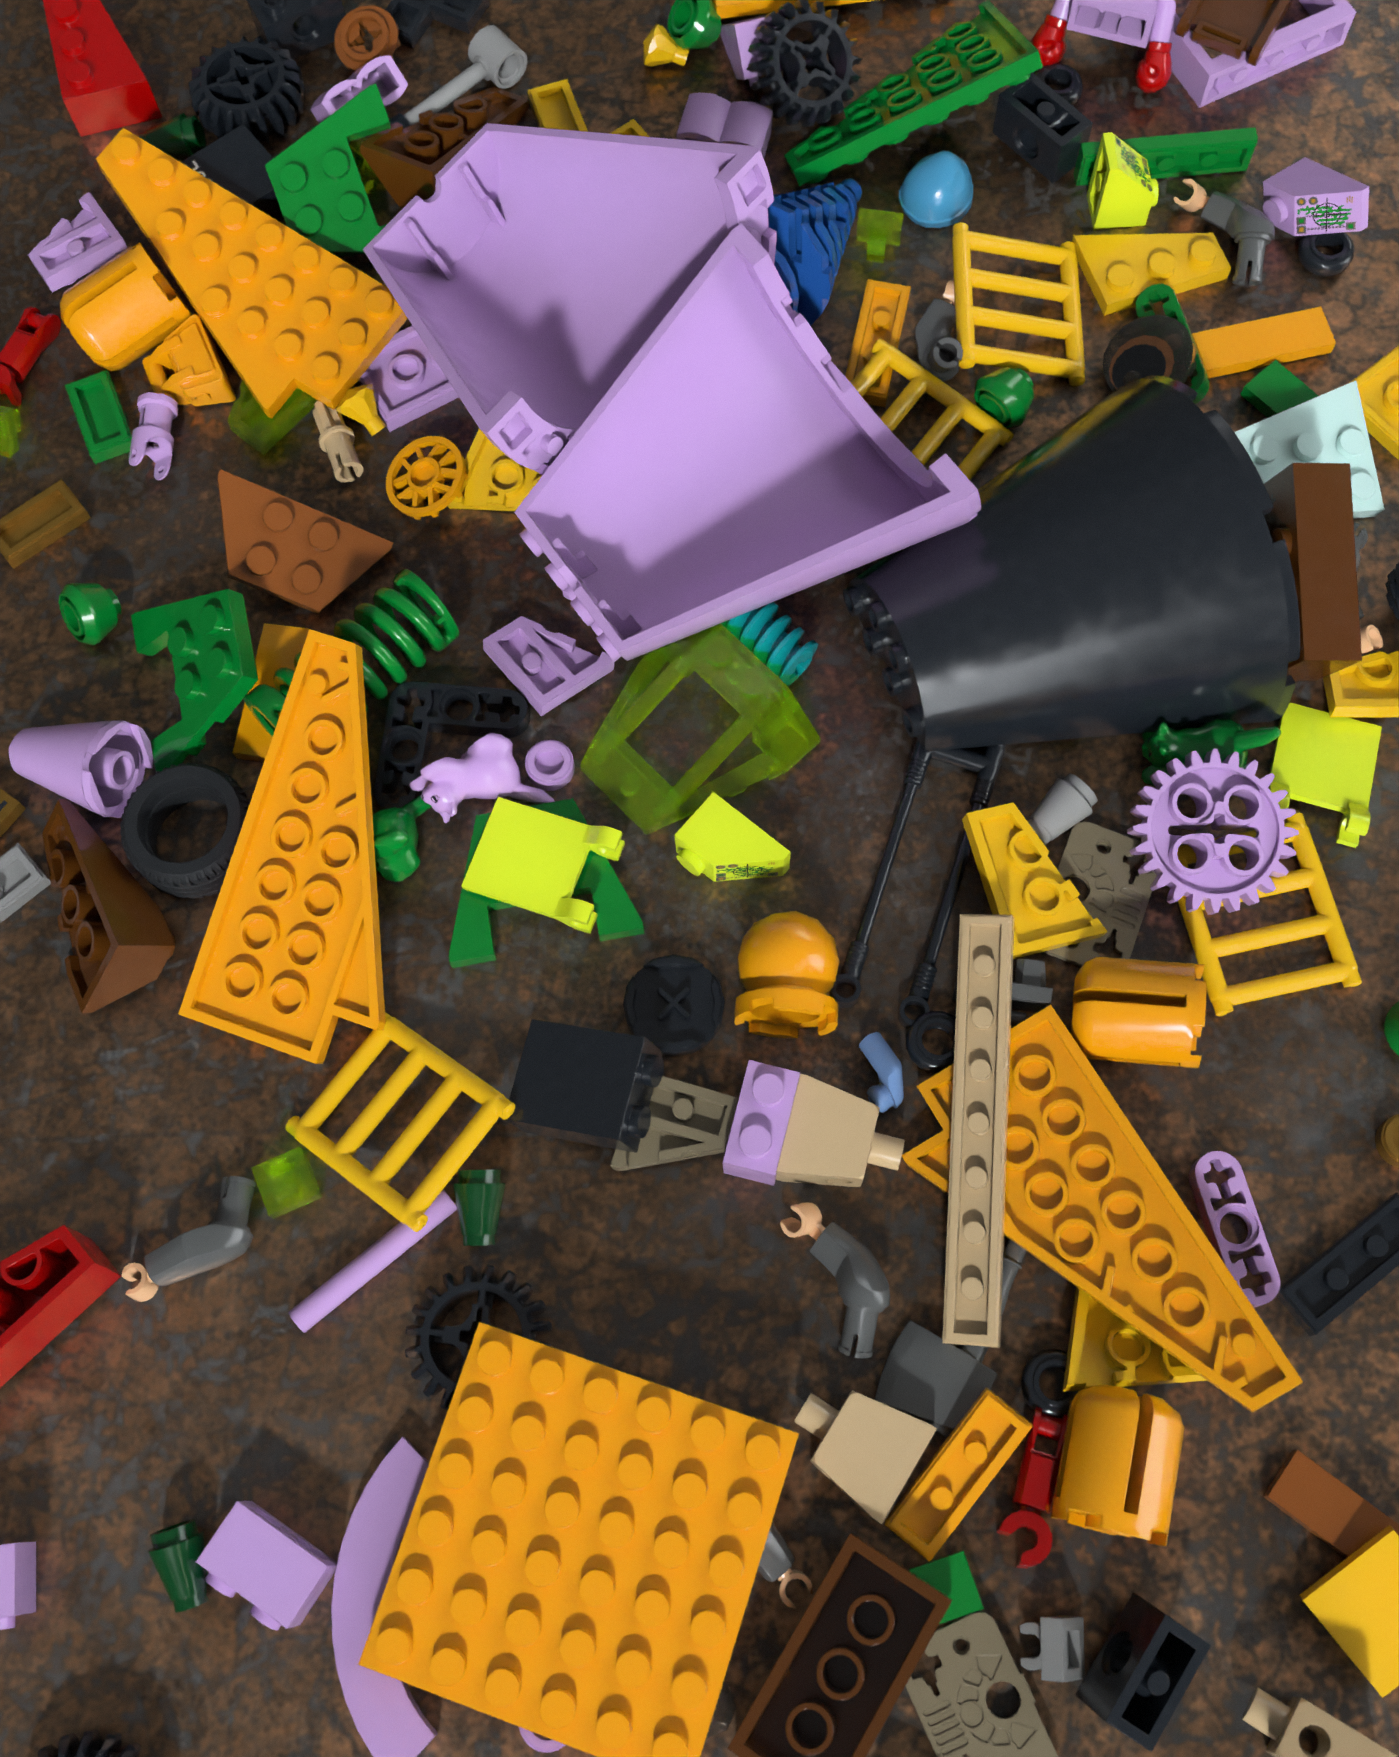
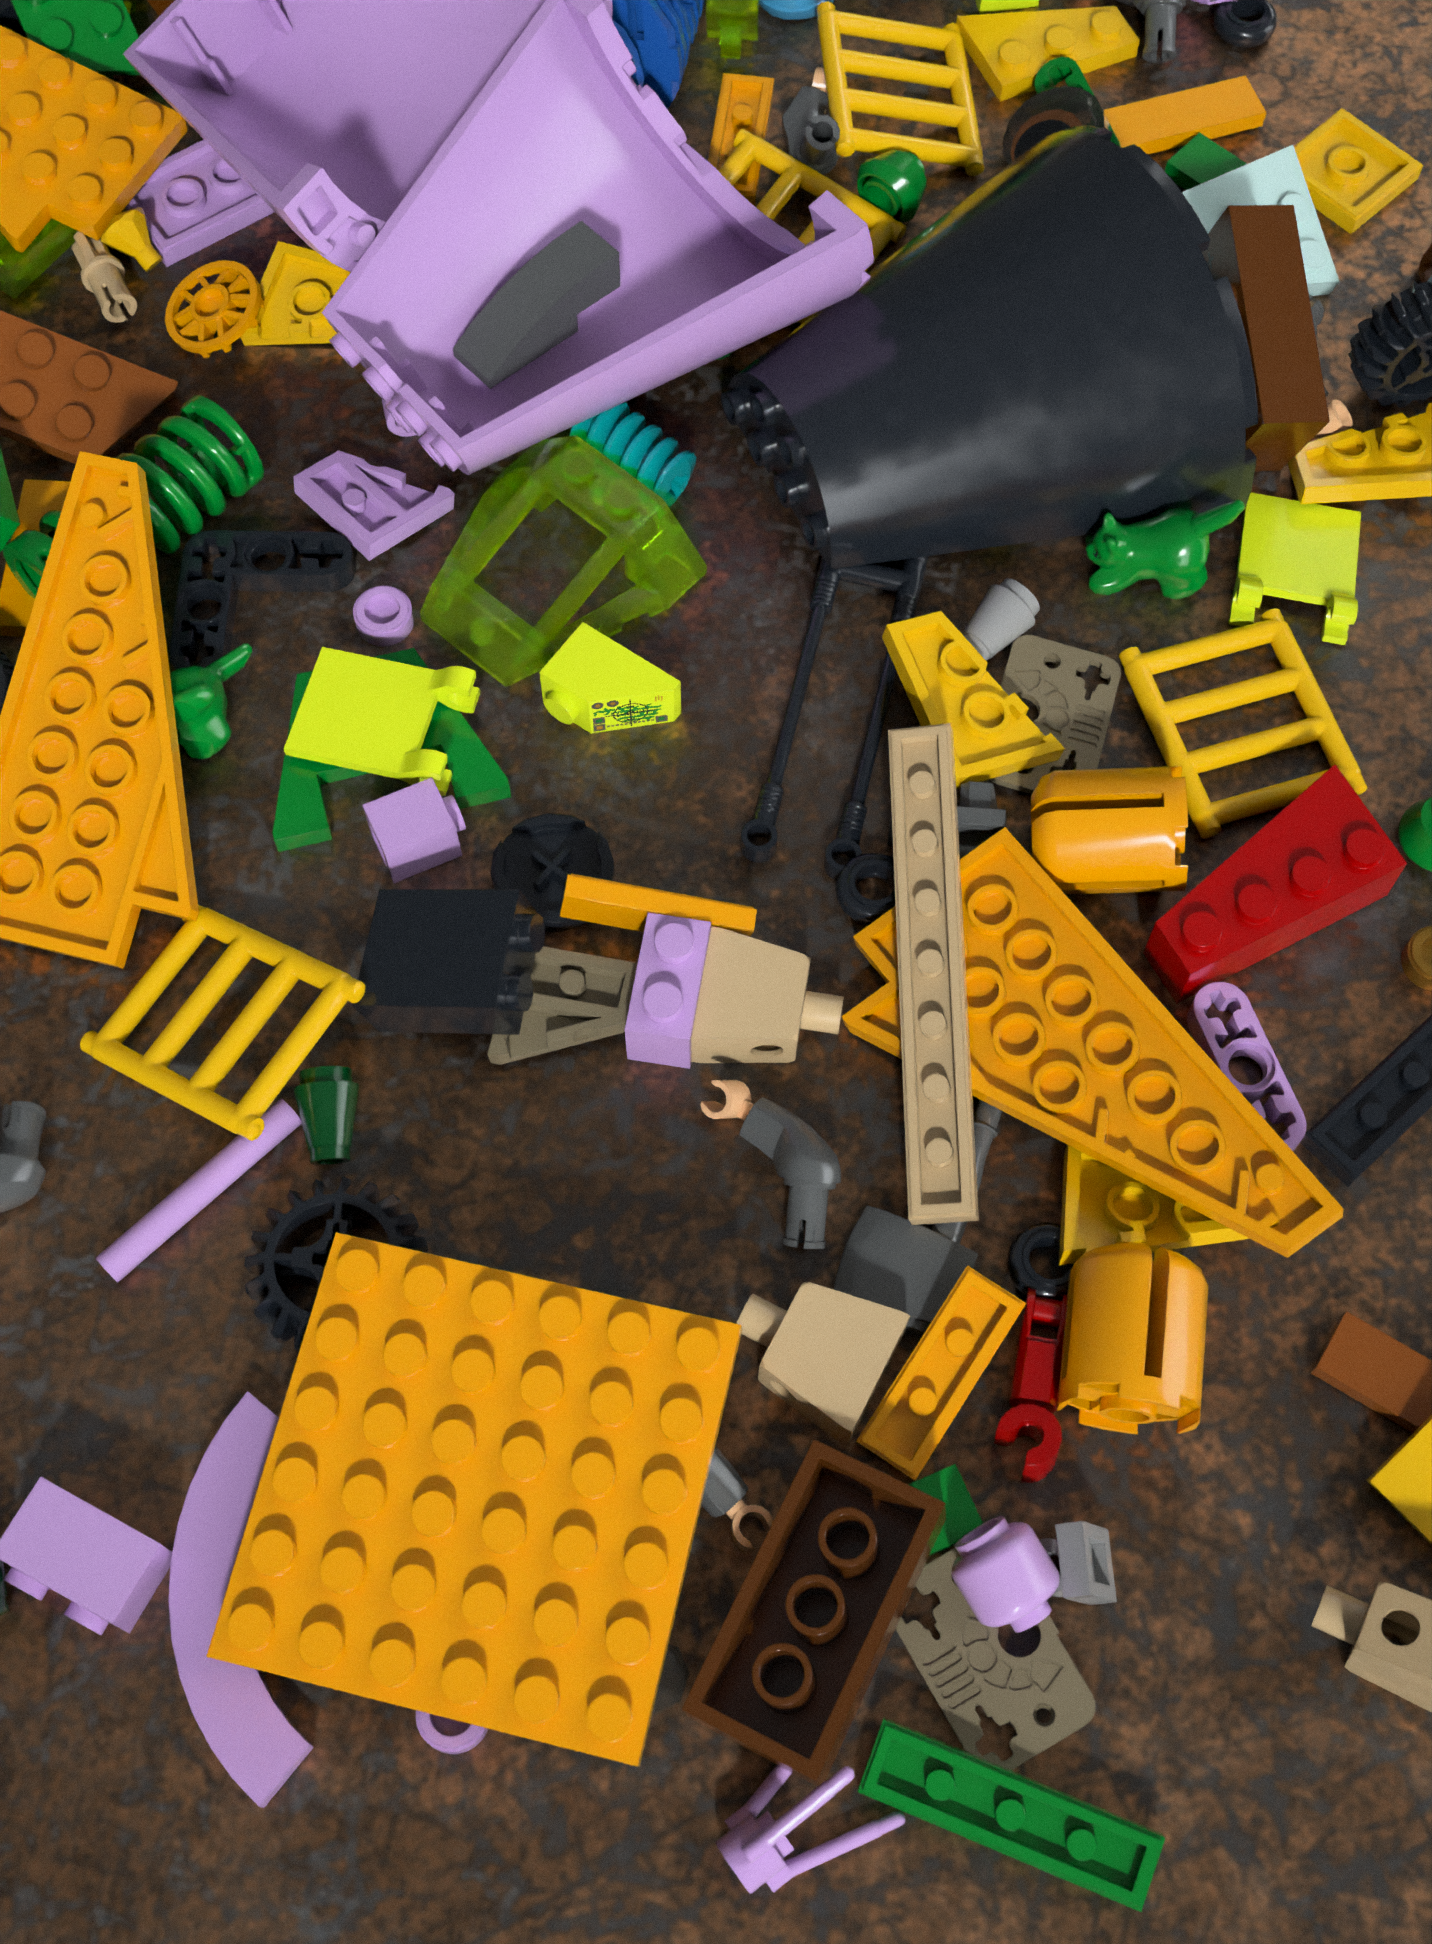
camera: 10 degrees left, 5 degrees down
clear neon green tile [251,1146,322,1219] -> none
lavender animal [410,733,554,823] -> none
light orange tile [734,911,839,1038] -> none
medium blue arm [859,1032,904,1113] -> none
black brick [1075,1592,1211,1752] -> none
lavender gear [1127,749,1299,915] -> none
none -> lavender brick [362,777,466,883]
none -> dark grey slope [453,221,620,389]
none -> light orange tile [559,873,757,937]
none -> lavender head [951,1516,1060,1633]
none -> red wedge [1143,764,1407,1004]

